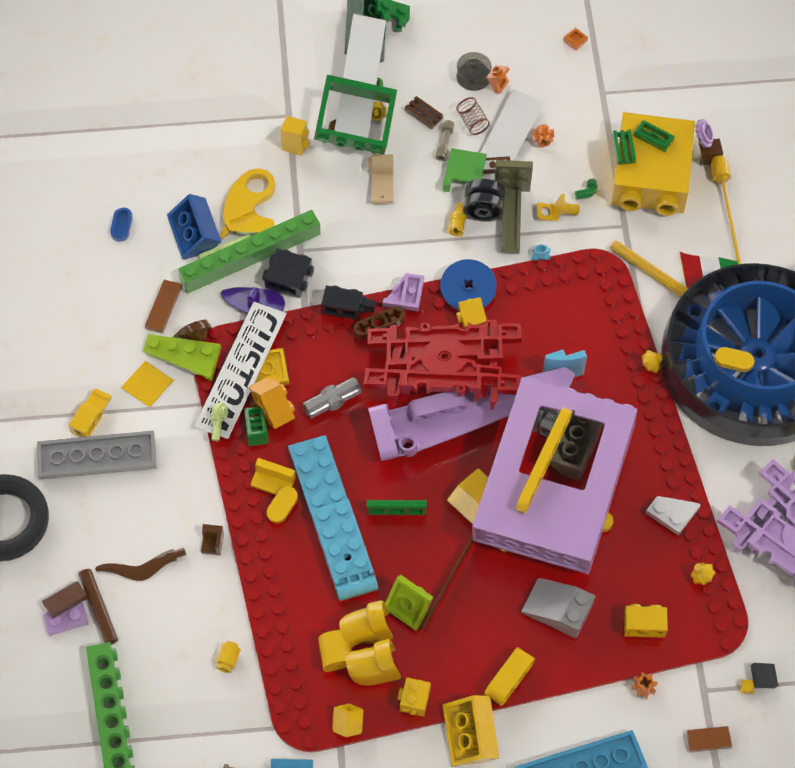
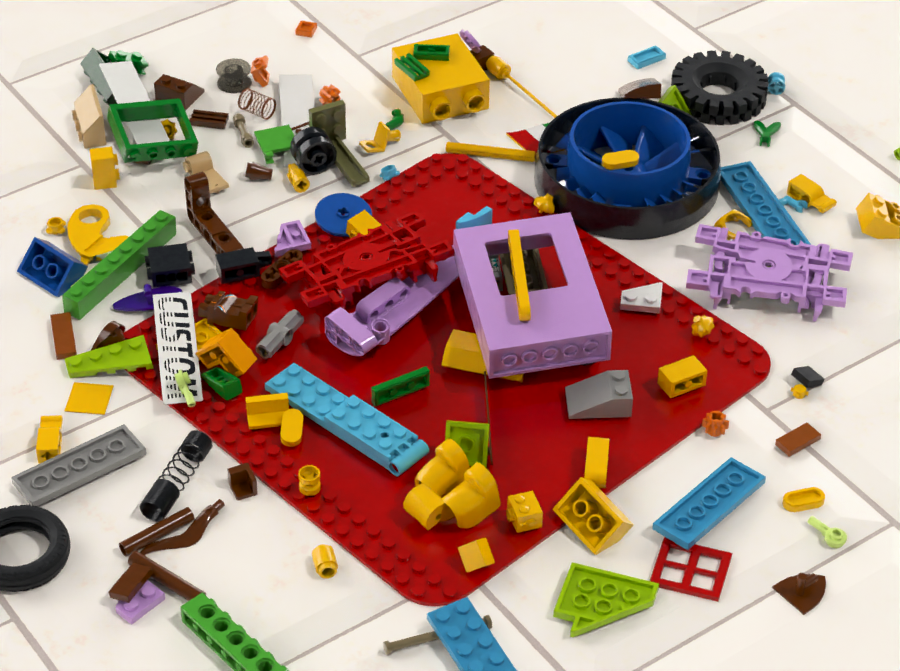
camera: 30 degrees left, 20 degrees down
none -> yellow plate [46,217,66,234]
none -> tan slope [72,84,106,149]
none -> reddish brown piece [119,507,195,557]
none -> black piece [139,430,213,522]
none -> reddish brown slope [154,74,205,111]
none -> reddish brown beam [184,171,244,254]
none -> reddish brown hips [198,291,258,331]
none -> reddish brown cone [245,162,273,180]
none -> yellow wheel [298,465,321,496]

